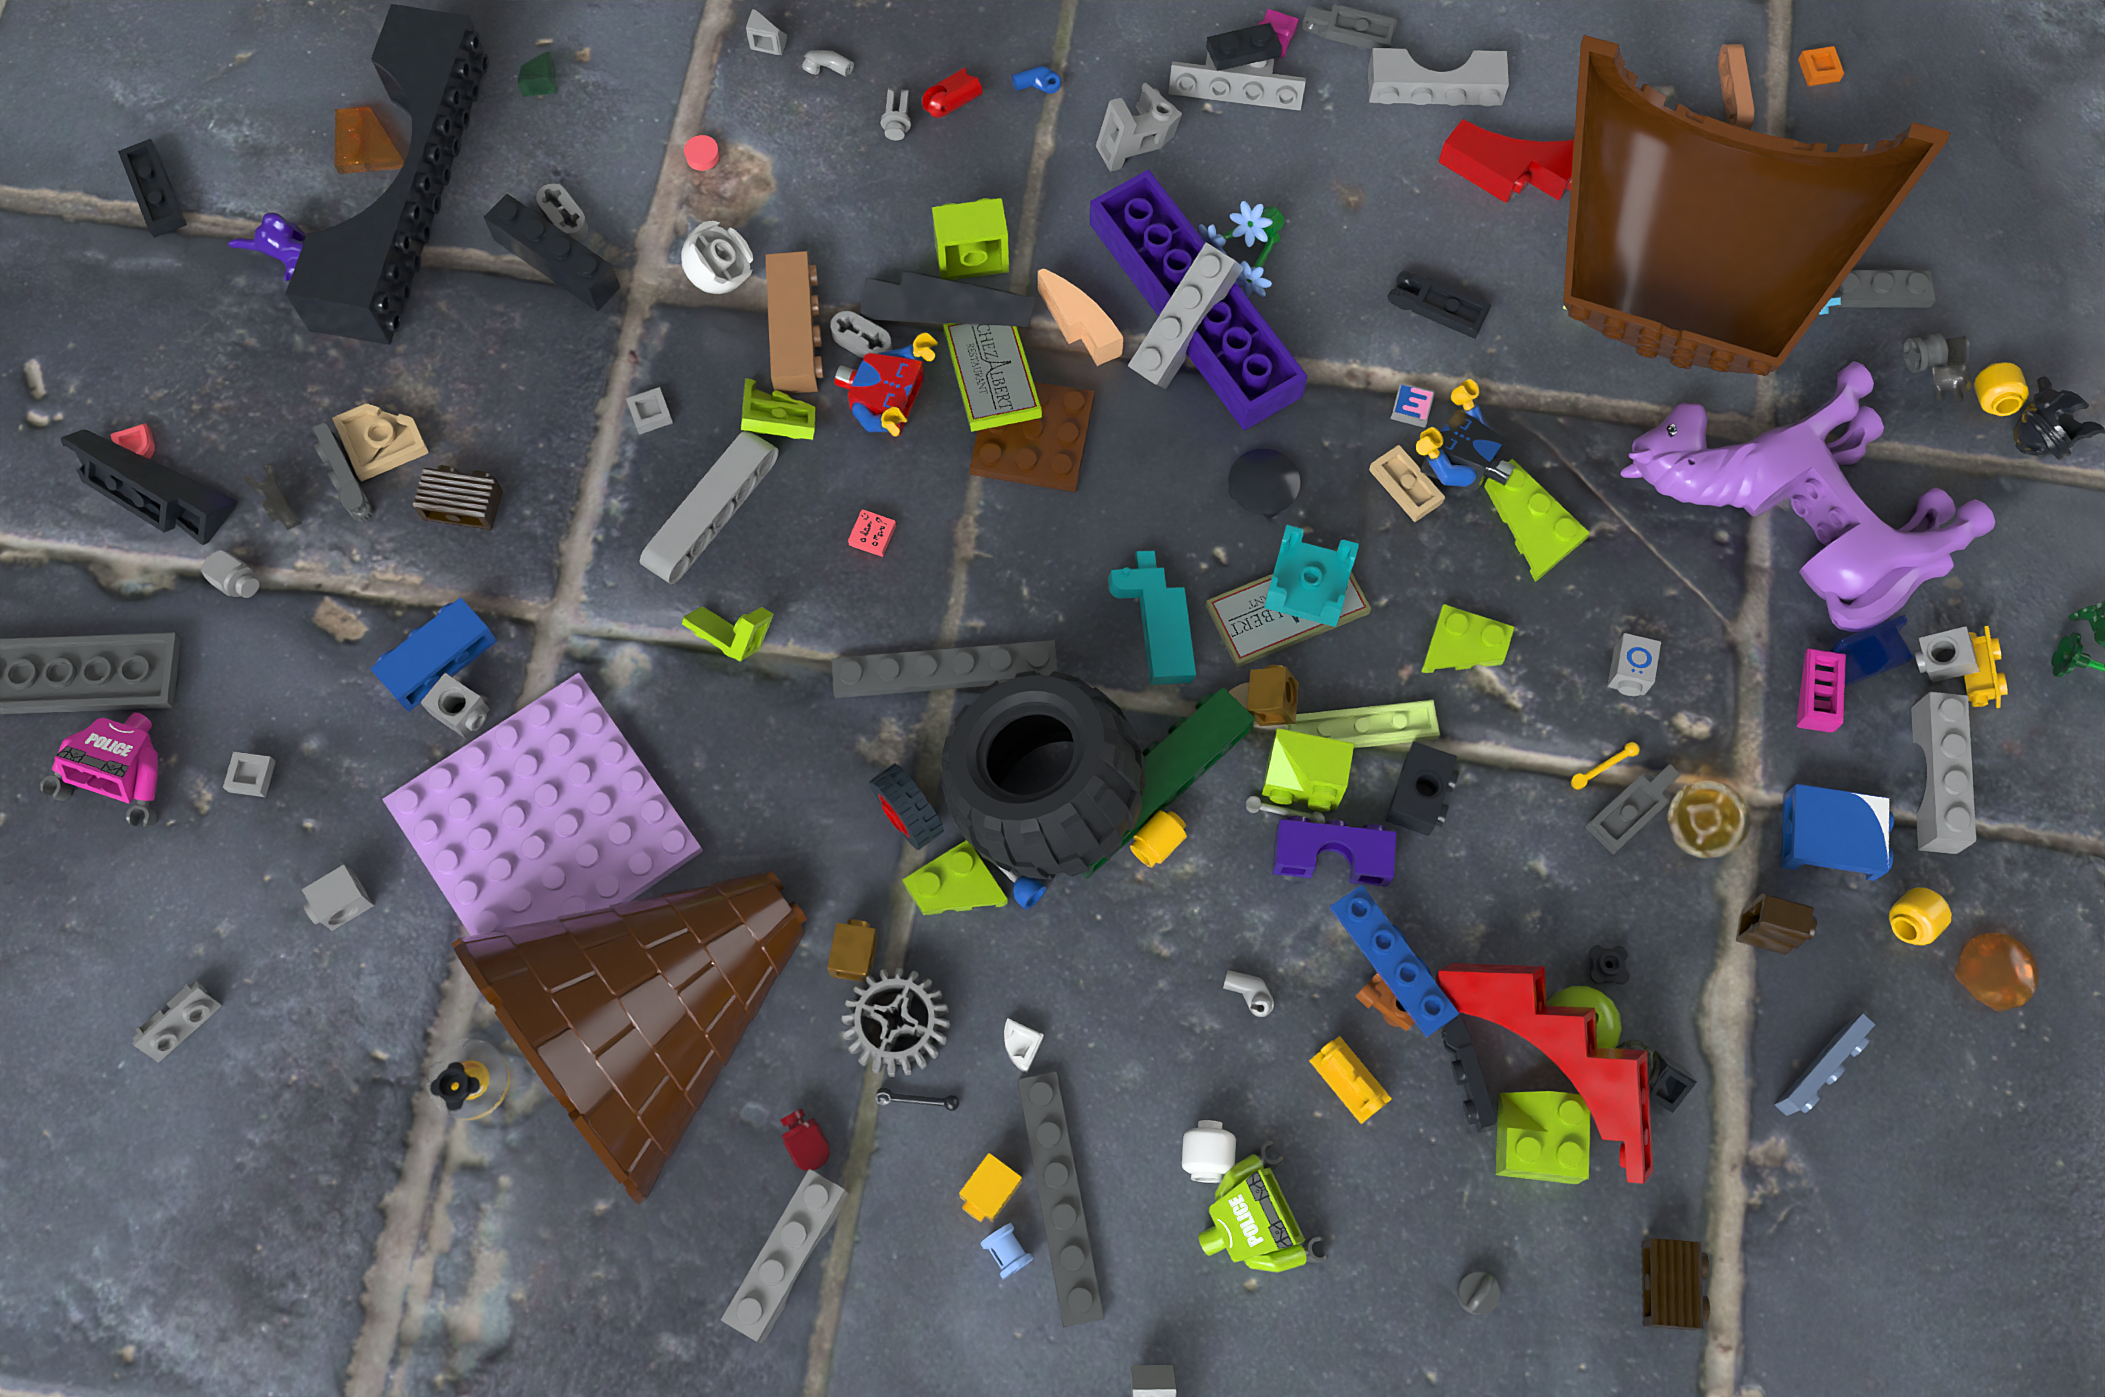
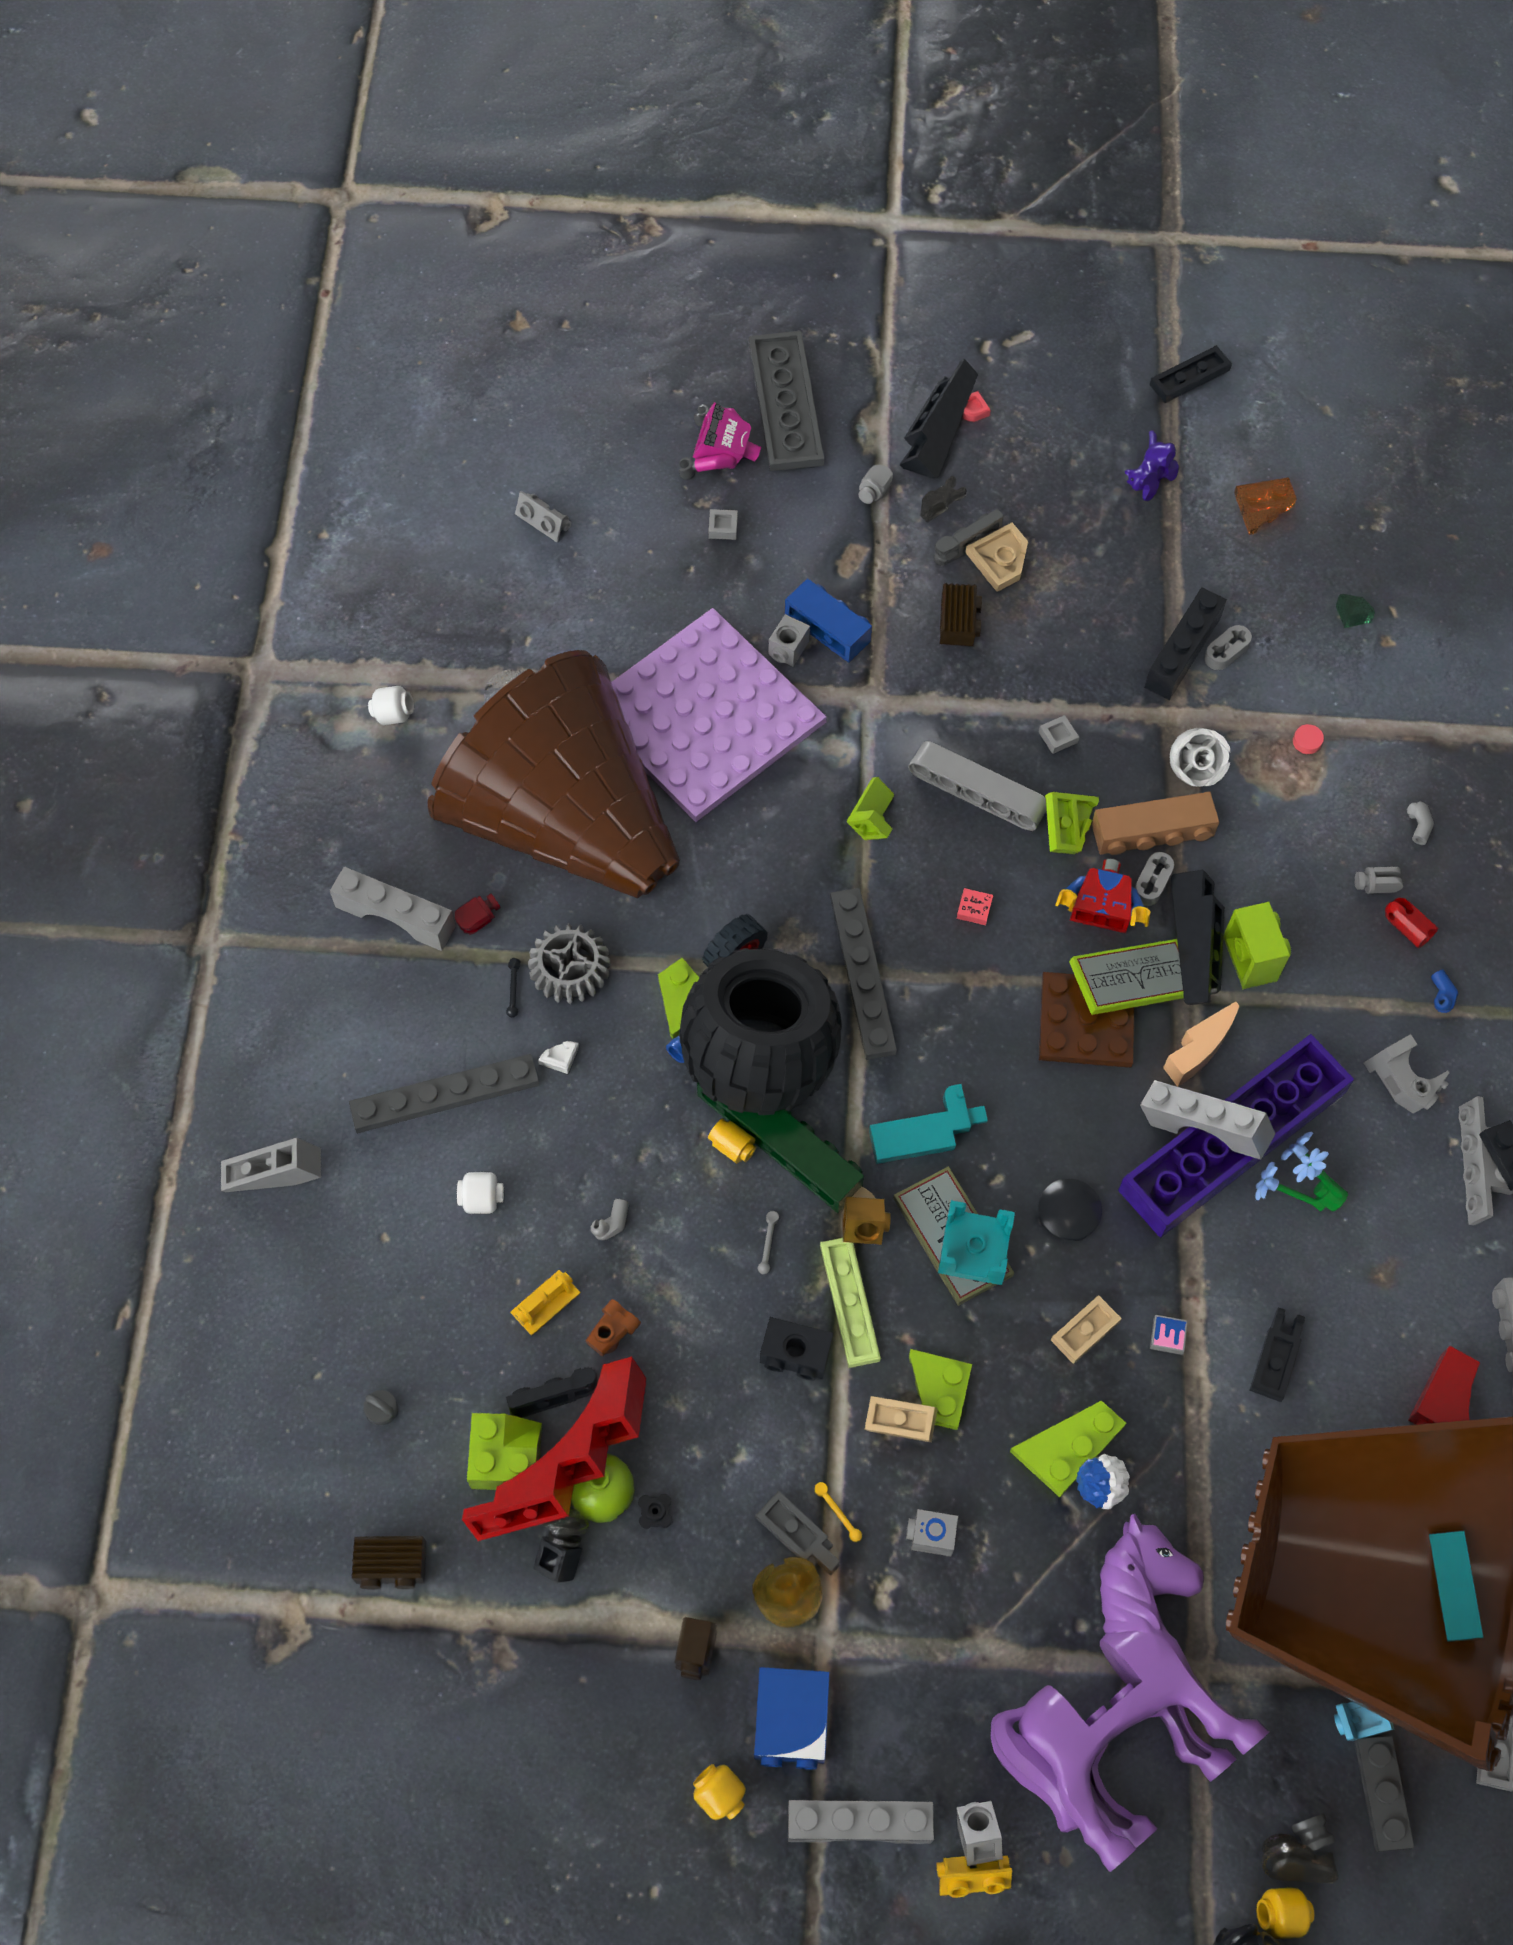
camera: 85 degrees right, 5 degrees down
black arch [285,4,489,345] -> none
light grey brick [301,865,374,931] -> none
black plate [430,1062,480,1111] -> none
light grey slope [746,9,788,55] -> none
pearl gold brick [827,919,878,983] -> none
yellow brick [959,1153,1022,1222] -> none
light blue bush [980,1223,1034,1279] -> none
lime torso [1198,1141,1329,1273] -> none
lime slope [1262,728,1354,812] -> none
dark purple arch [1272,816,1396,887] -> none
blue bracket [1330,885,1459,1038] -> none
torso [1416,379,1516,492] -> none
sand blue plate [1774,1013,1875,1116] -> none
dark pink slope [1797,648,1846,732] -> none
clear blue panel [1829,615,1913,687] -> none
clear orange dish [1955,932,2038,1012] -> none
none -> white head [368,686,414,725]
none -> tan plate [865,1396,938,1442]
none -> piece [1076,1454,1130,1509]
none -> teal tile [1429,1531,1484,1642]

